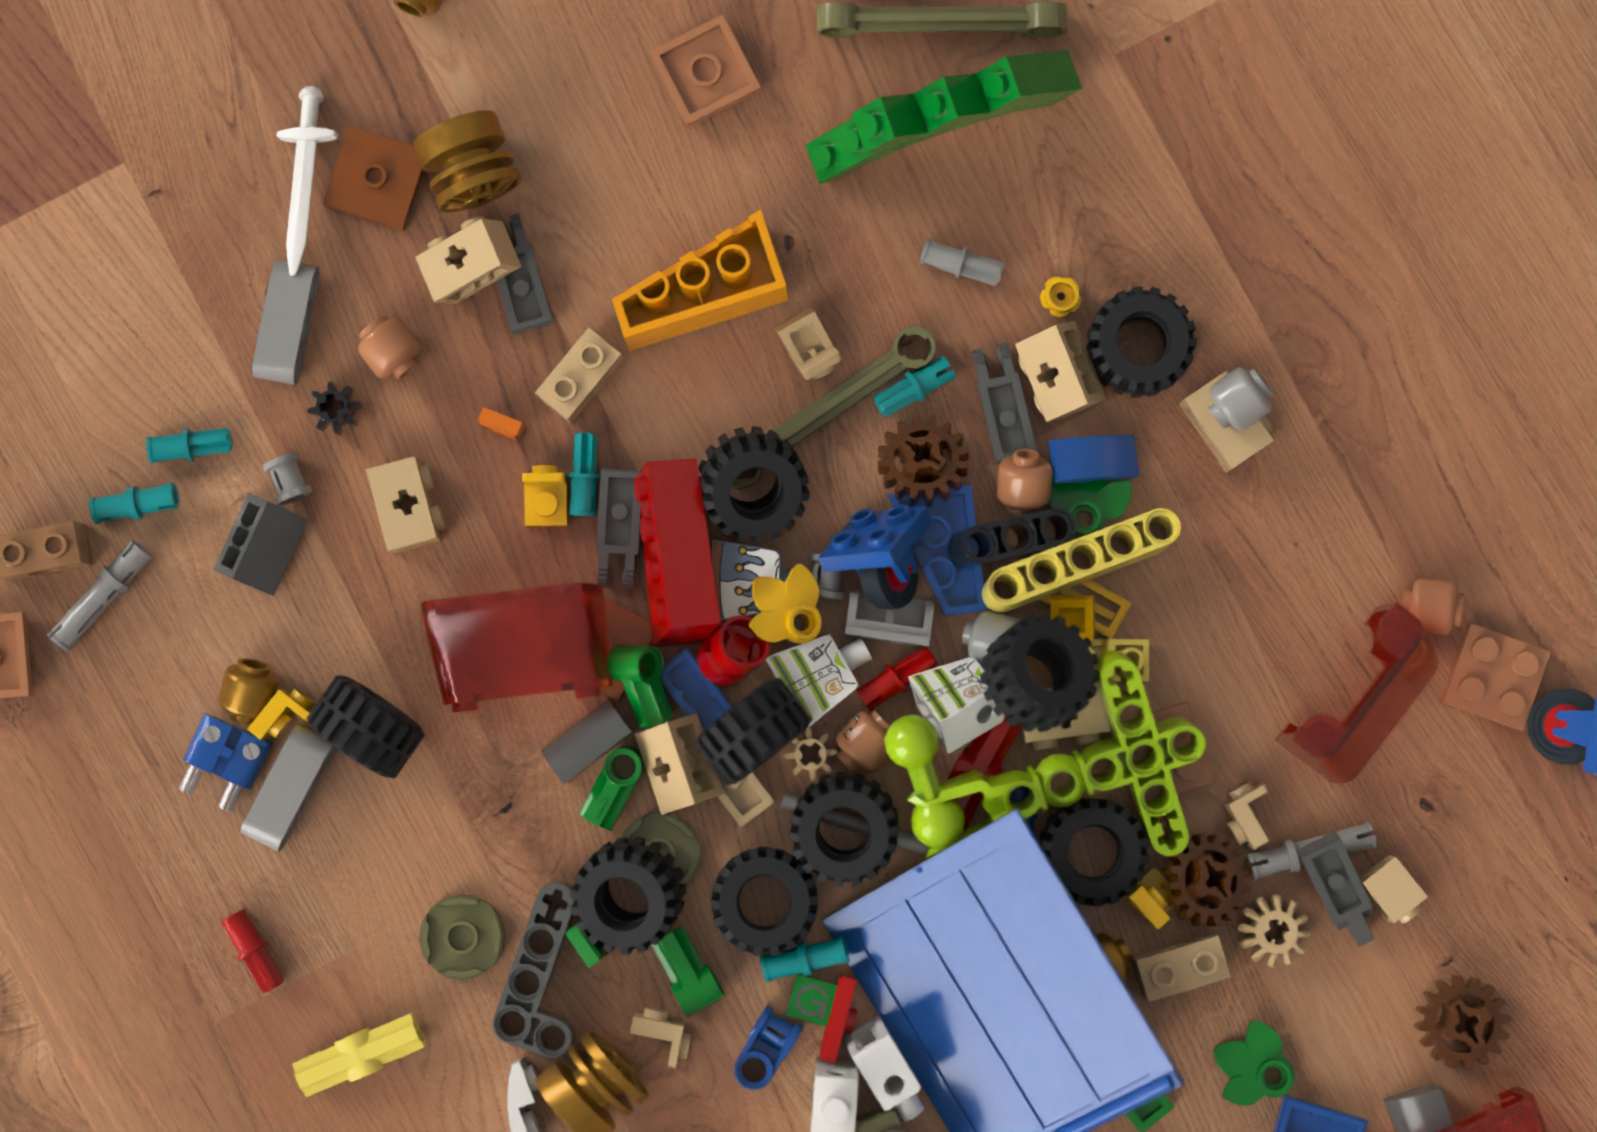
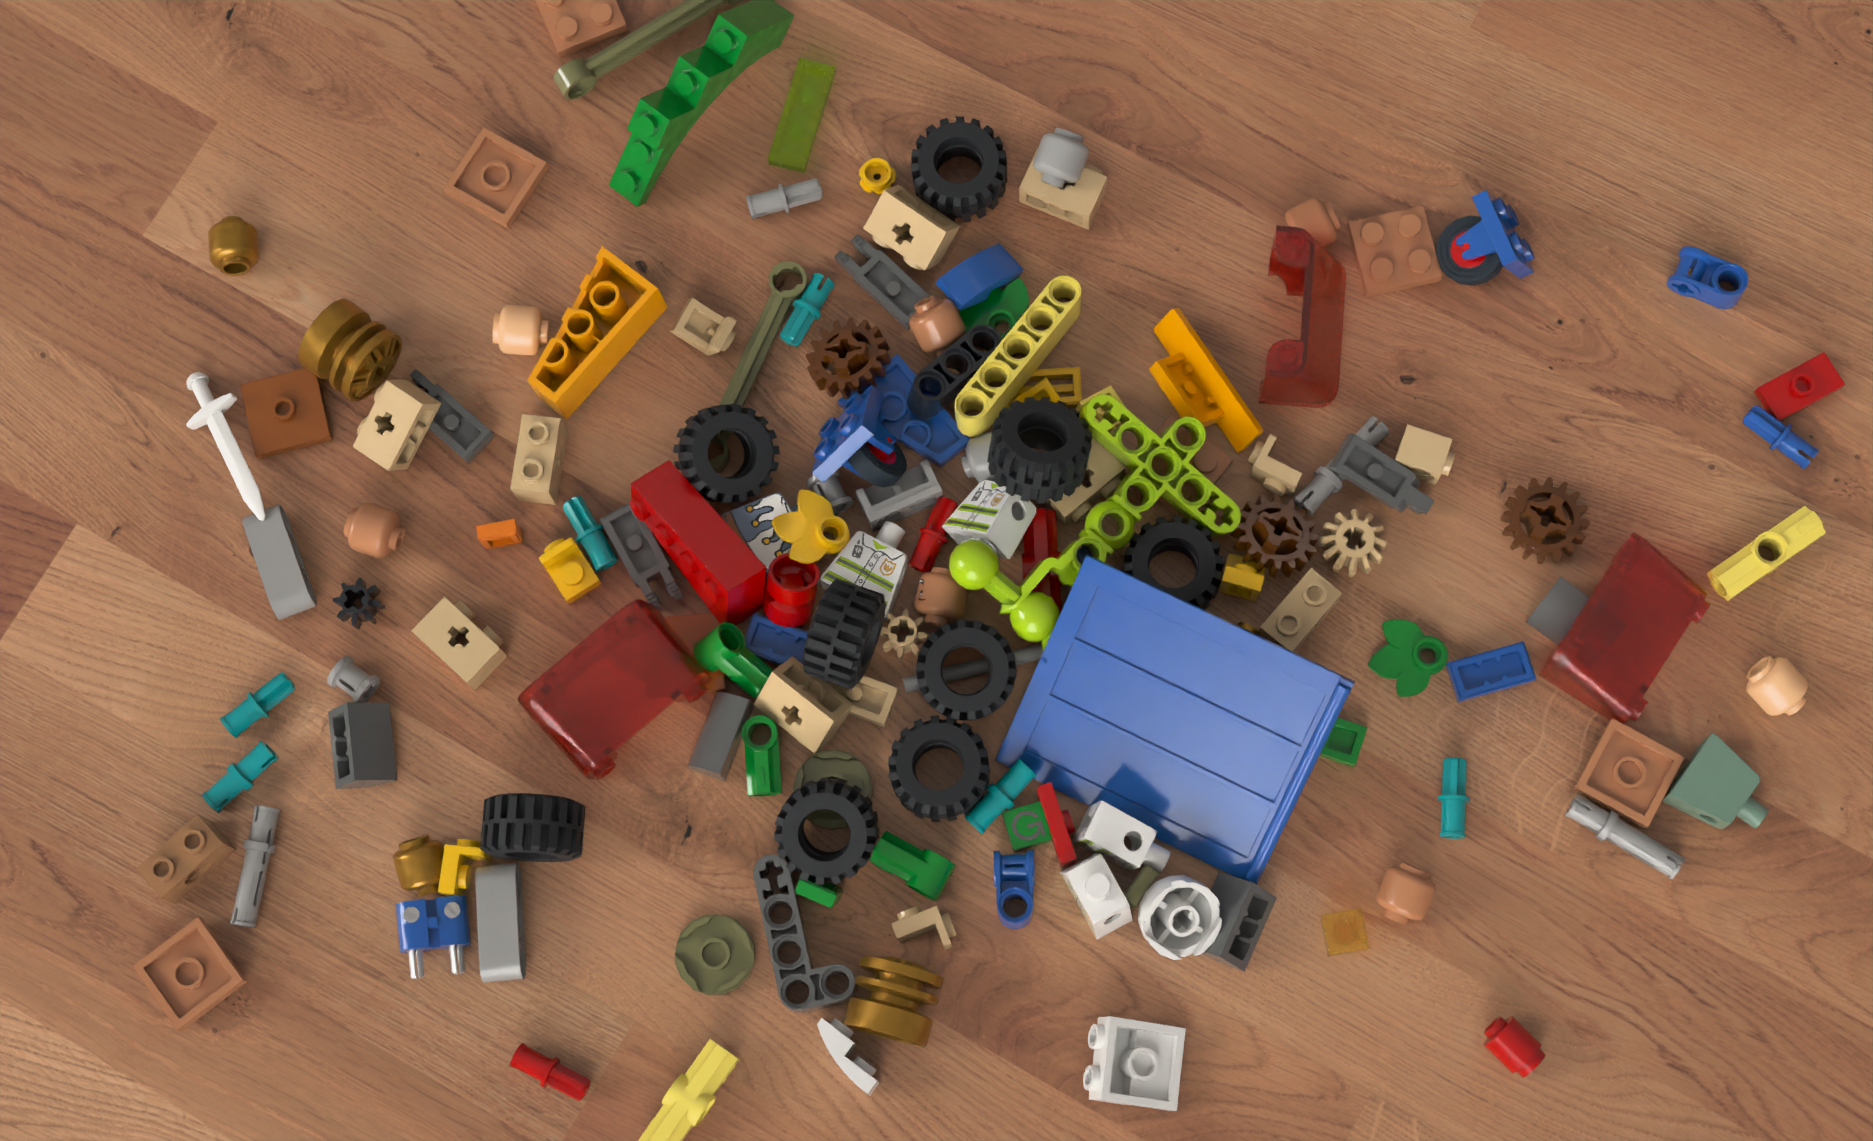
camera: 25 degrees left, 10 degrees down
none -> light nougat head [493,305,549,356]
none -> clear neon green tile [767,58,836,173]
none -> light orange bracket [1148,307,1263,452]

